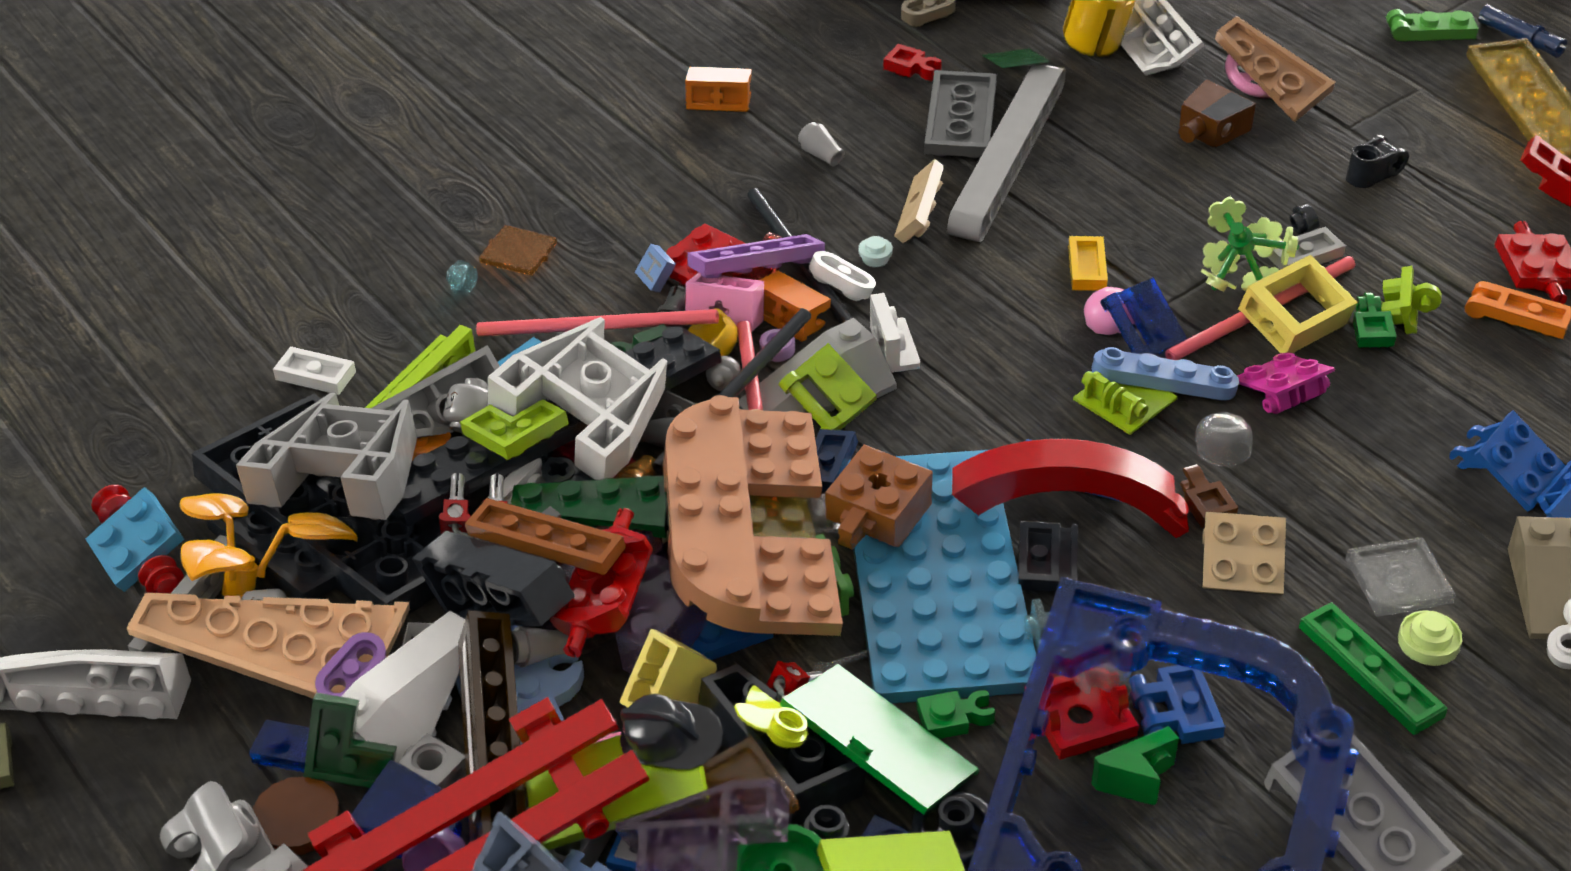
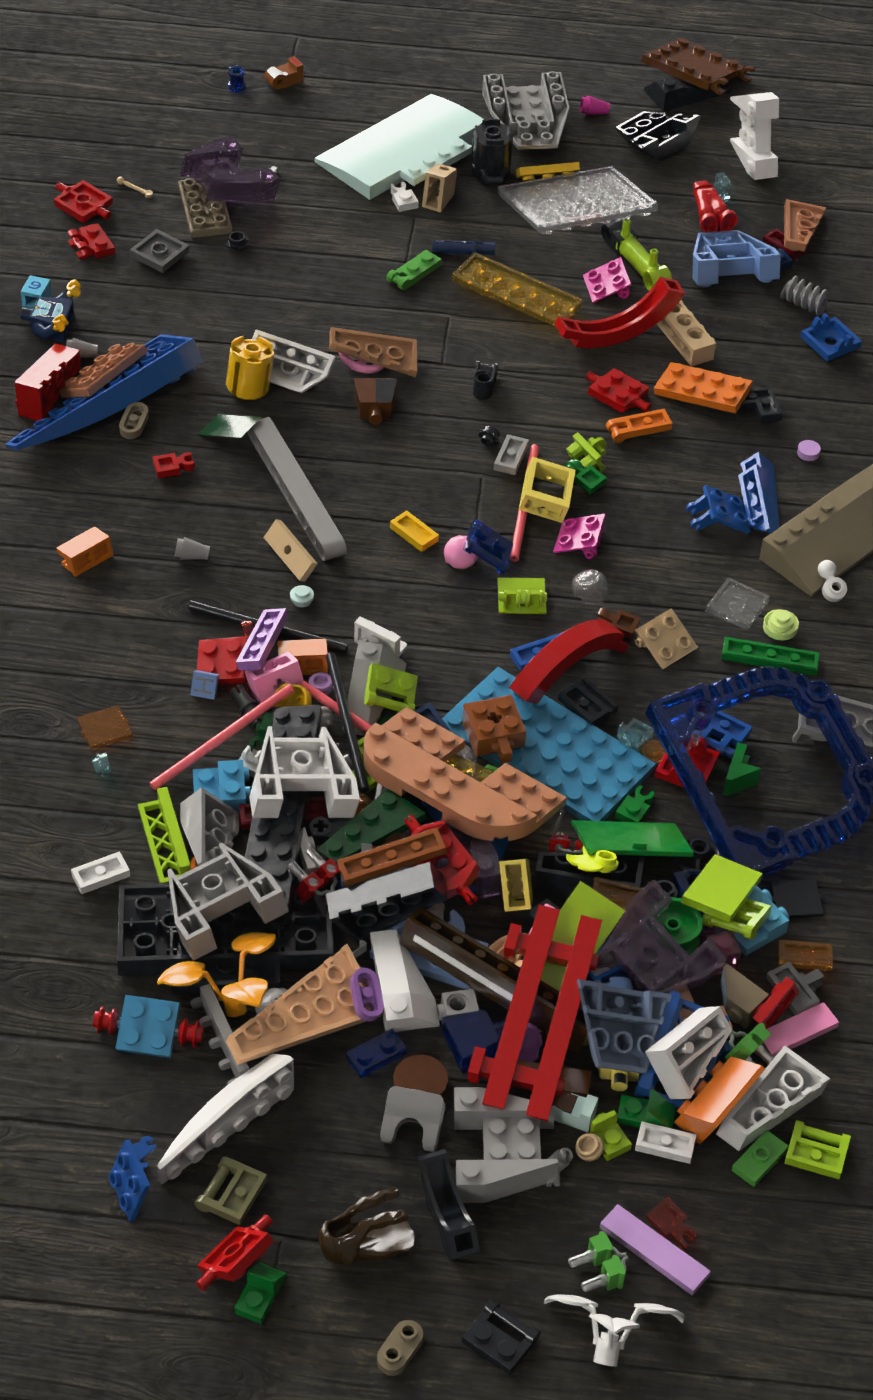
camera: 50 degrees left, 5 degrees up
dark green tile [303,692,397,791] -> none
light grey head [443,378,488,434] -> none
lime plate [460,399,569,460] -> none
black piece [620,694,723,770] -> none
white plate [809,251,876,301] -> none
dark grey plate [924,70,997,158] -> none
medium blue plate [1091,347,1239,400] -> none
yellowish green plant [1201,197,1299,292] -> none

